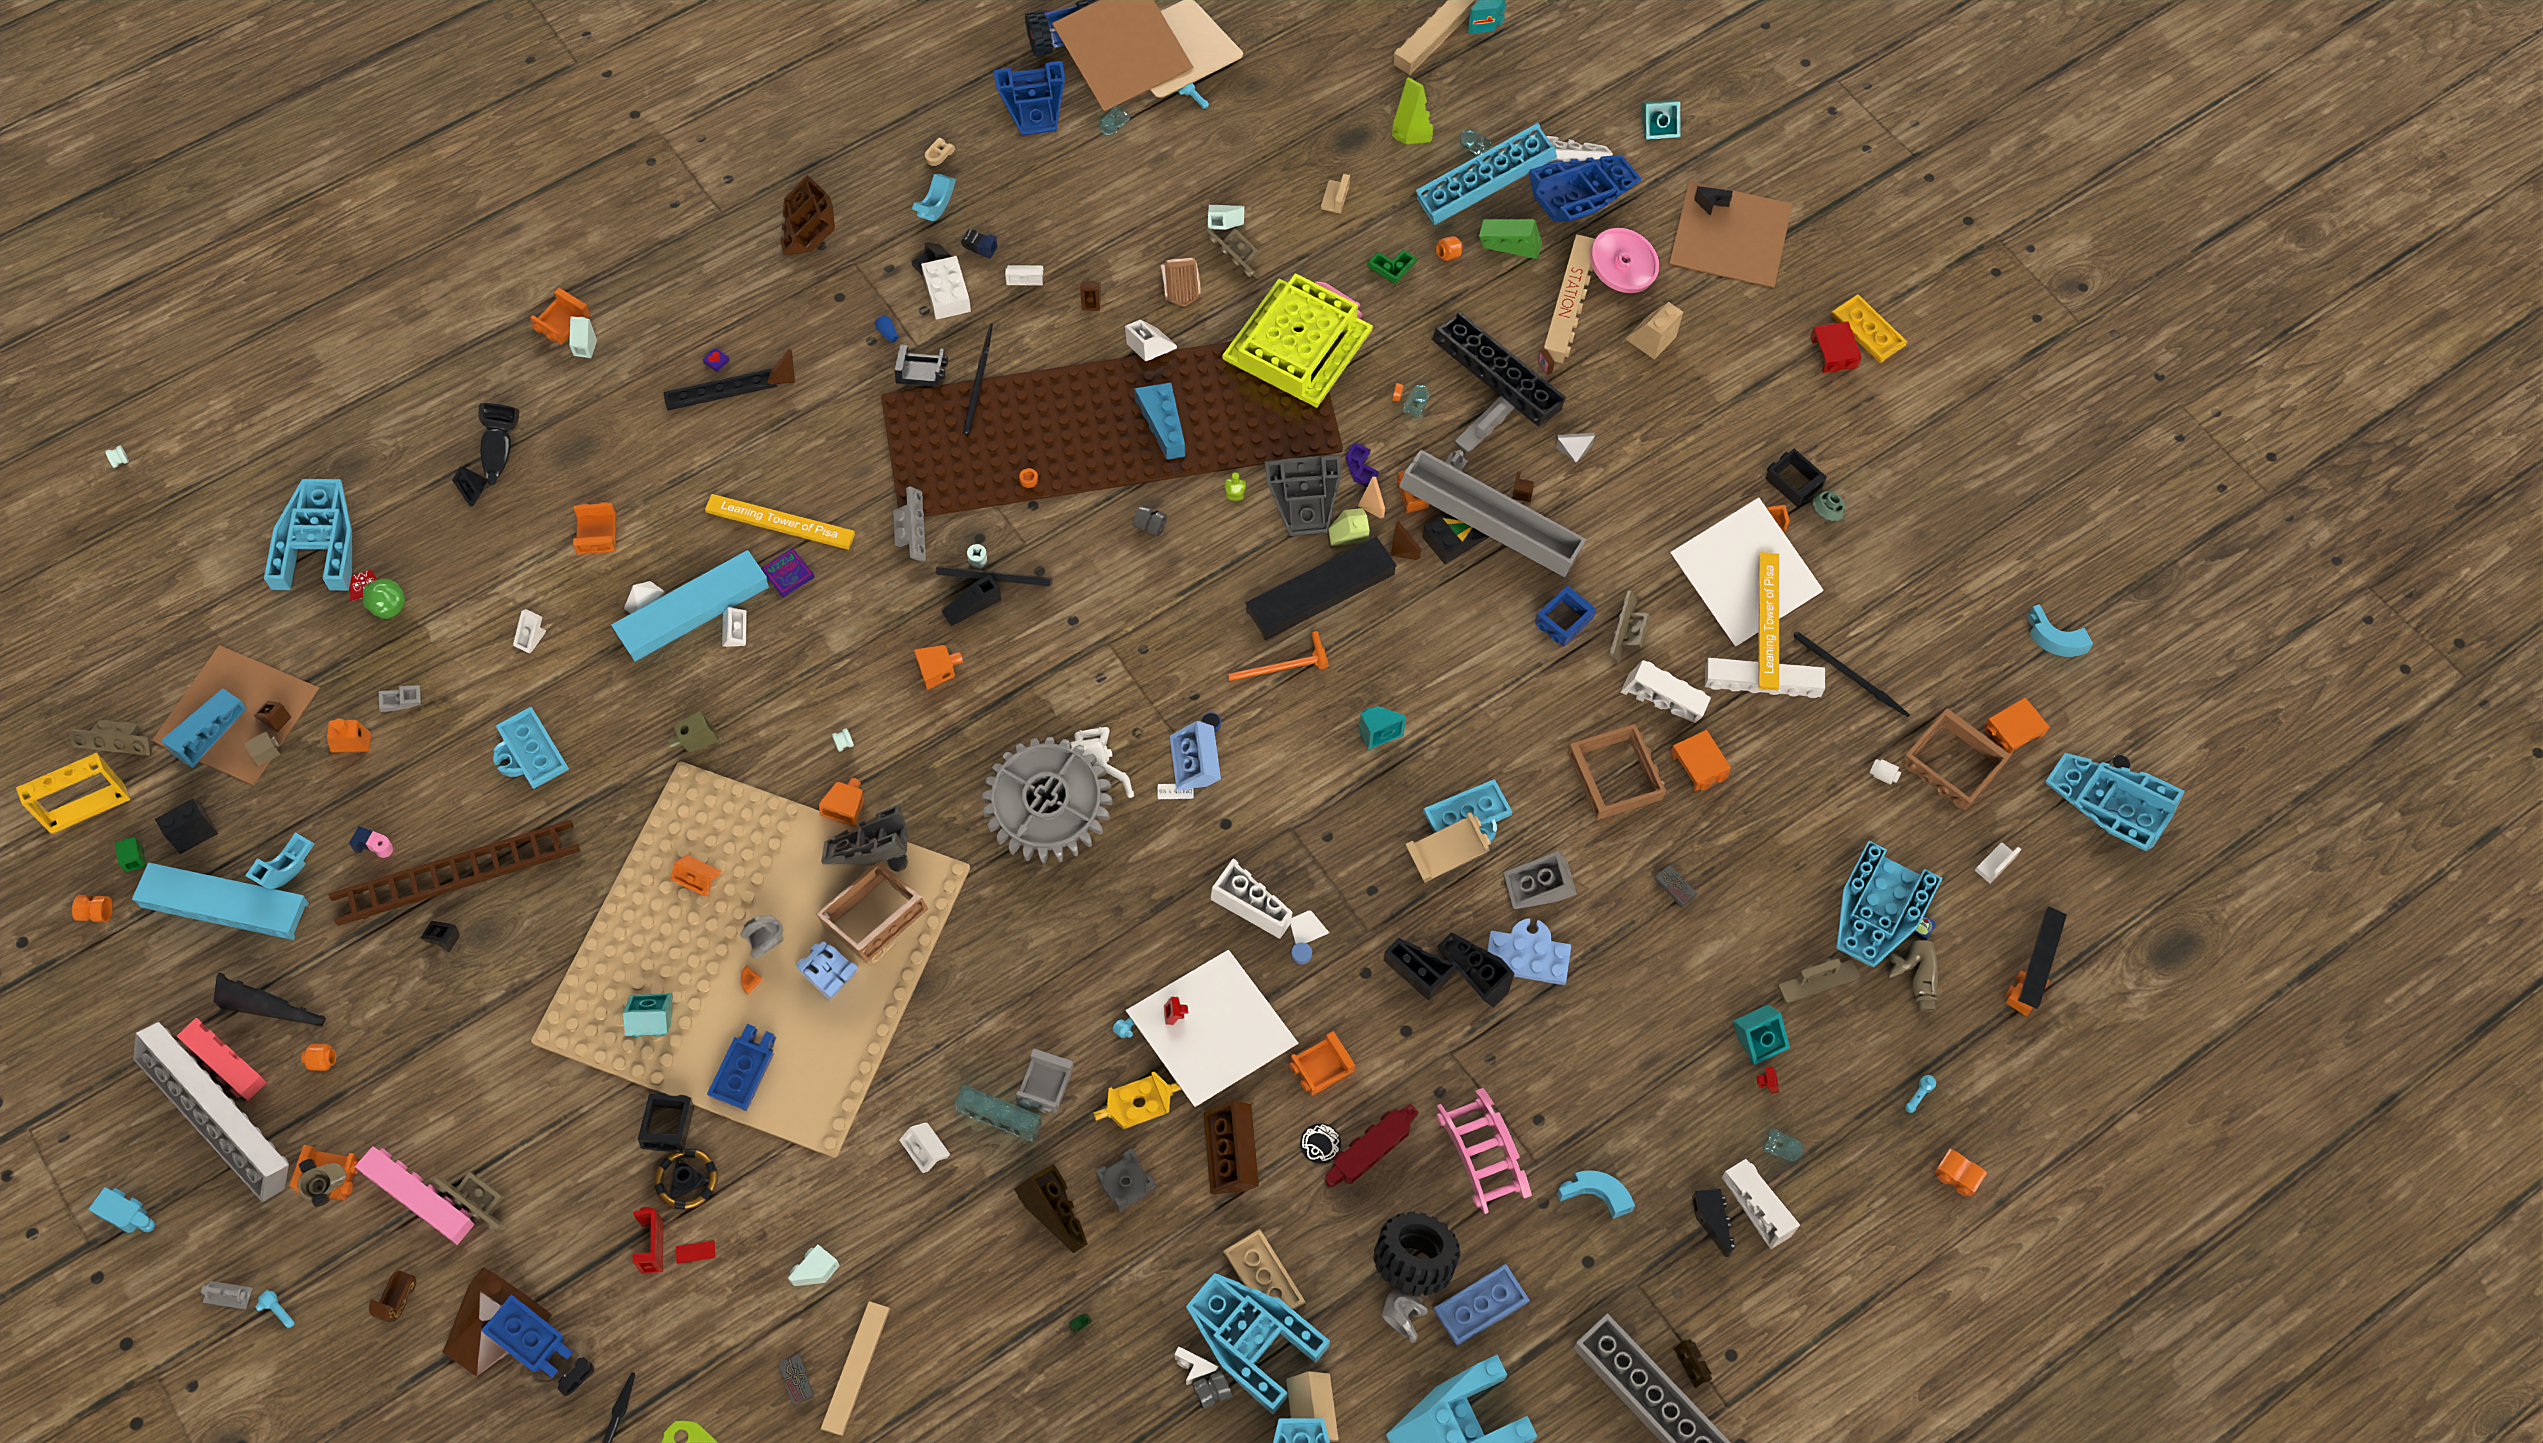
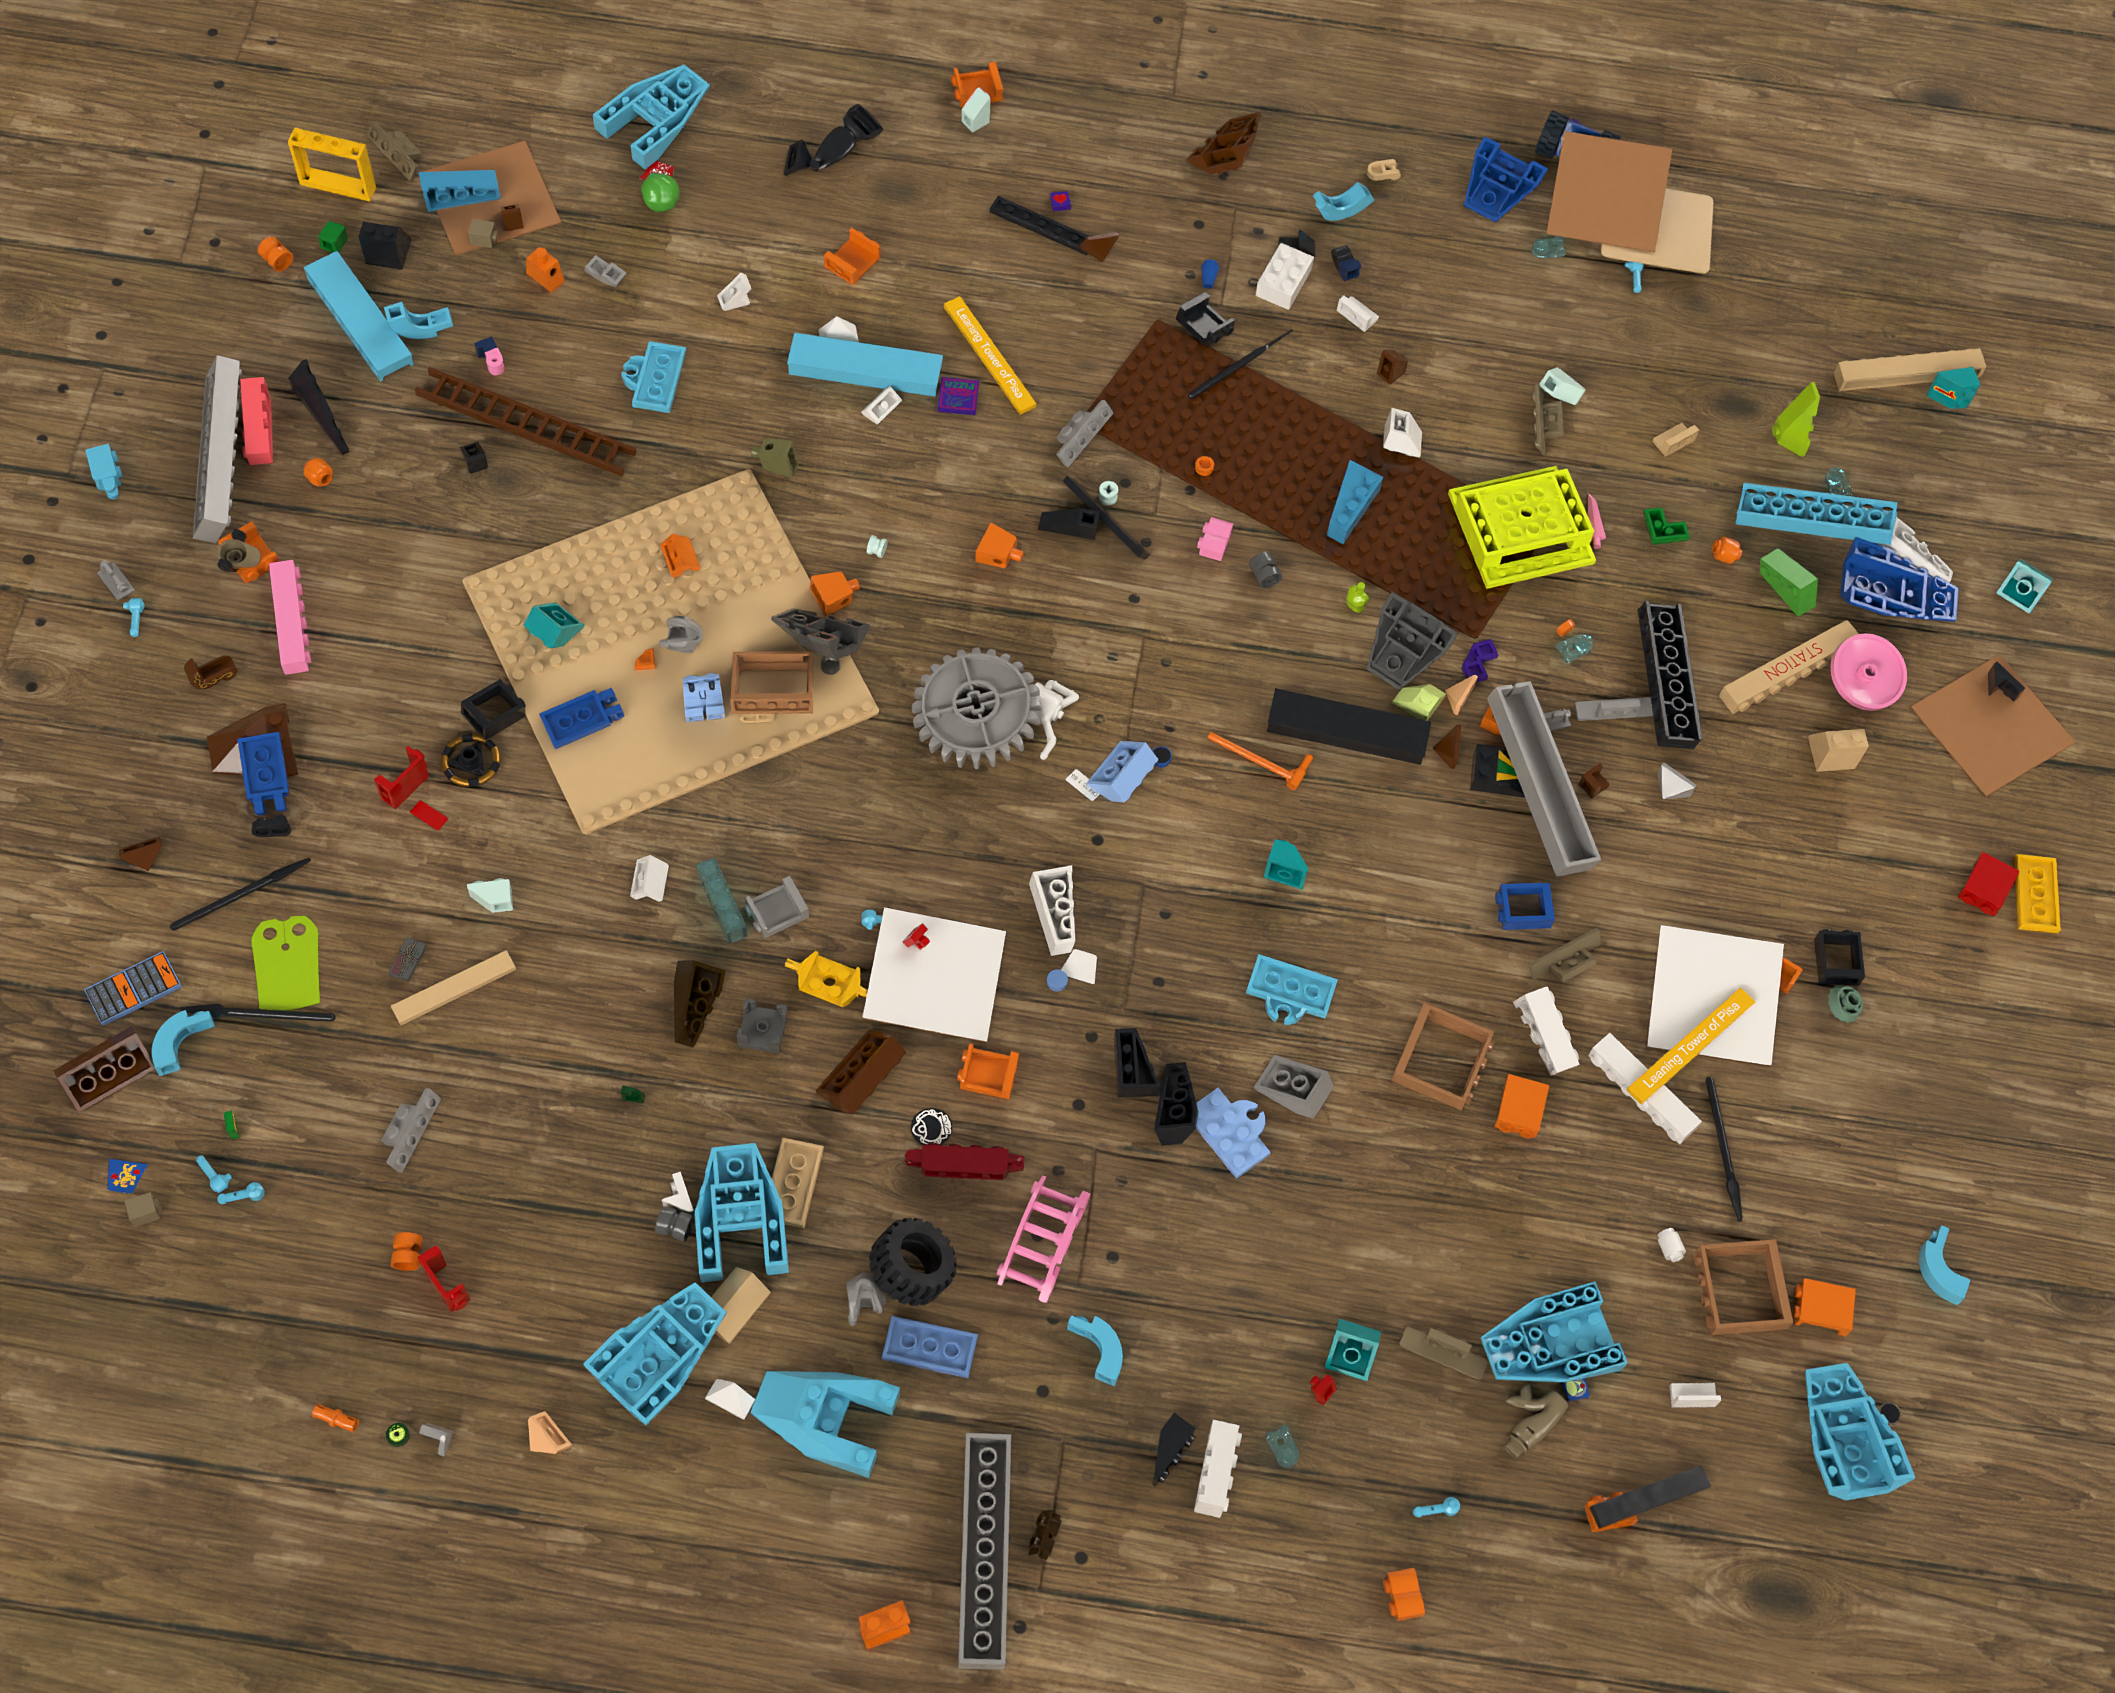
camera: 40 degrees right, 0 degrees up
dark tan bracket [433,1172,506,1231] -> none
medium nougat piece [1161,258,1201,307] -> none
tan panel [1406,812,1491,883] -> none
reddish brown tile [1538,349,1555,375] -> none
dark grey tile [1654,865,1698,907] -> none
none -> bright pink brick [1197,517,1233,561]

